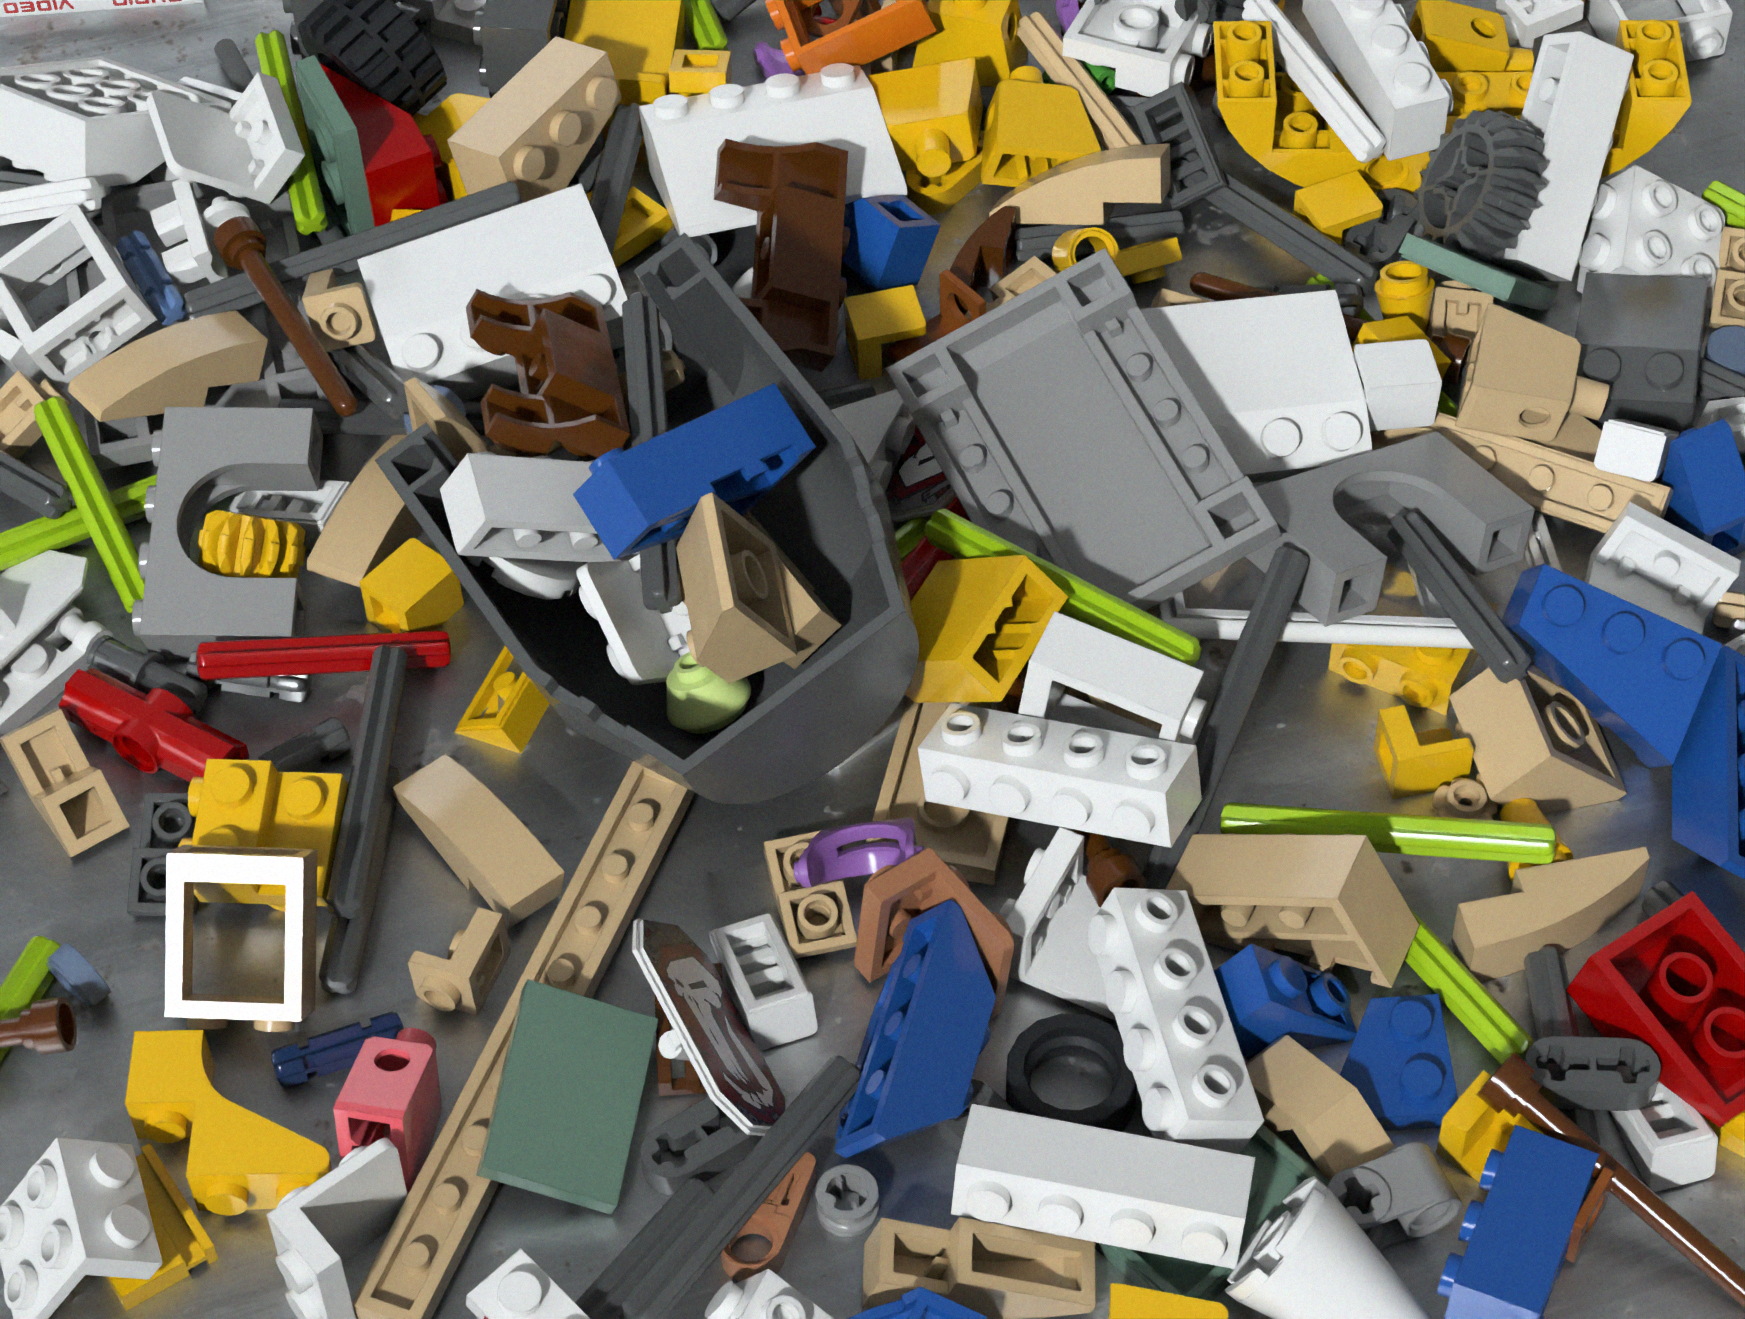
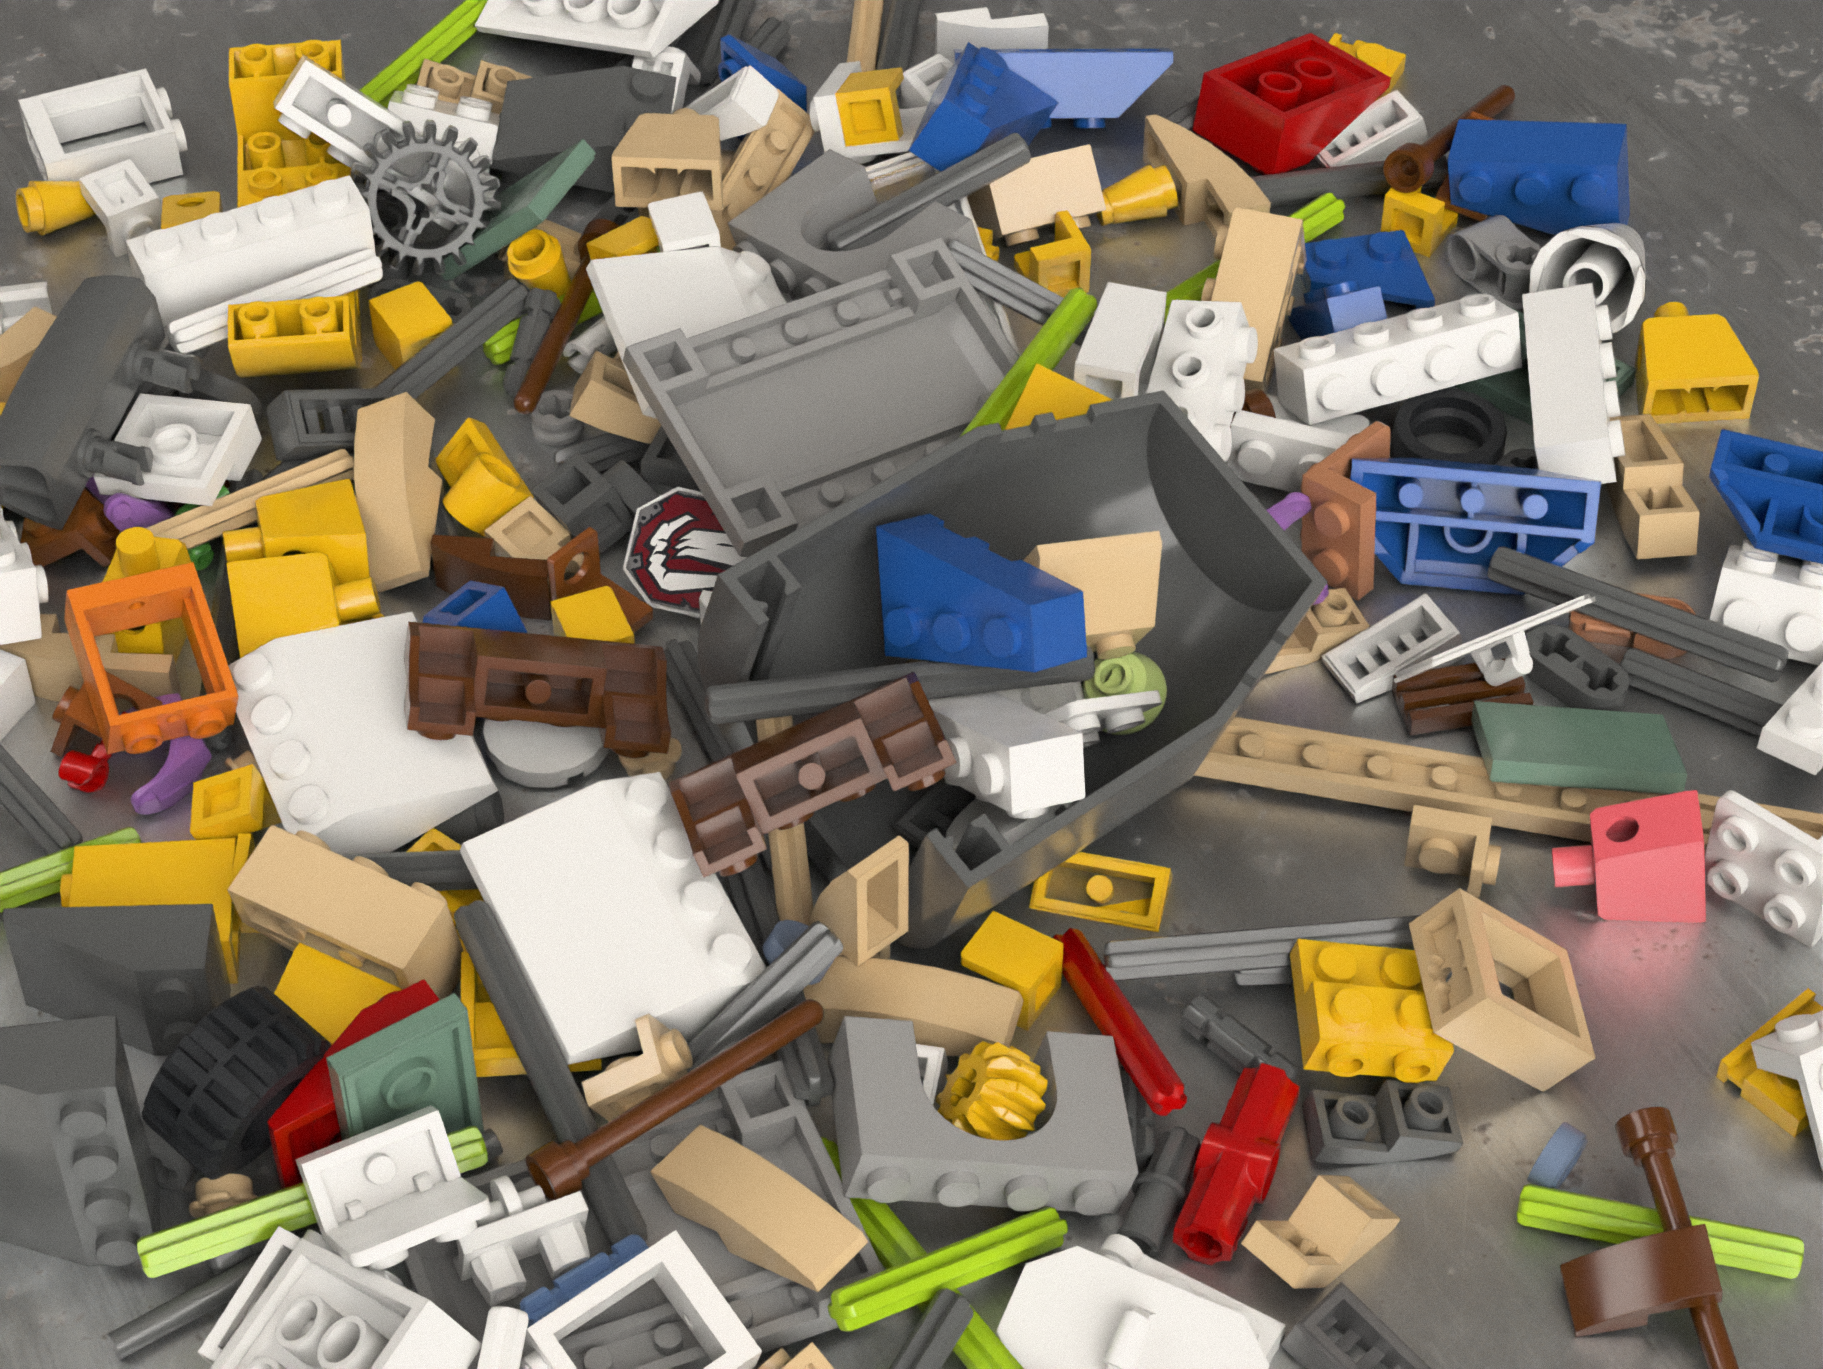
camera: 100 degrees left, 5 degrees down
yellow arch [125,1030,332,1216] -> none
dark blue axle [271,1012,404,1087] -> none
tan slope [392,753,564,929] -> none
light grey bush [815,1164,880,1238] -> none
lime axle [1220,802,1556,864] -> none
tan slope [1245,1035,1395,1181] -> none
tan plate [1432,778,1498,820] -> none
dark grey beam [1525,1036,1661,1111] -> none
none -> yellow panel [835,67,904,146]

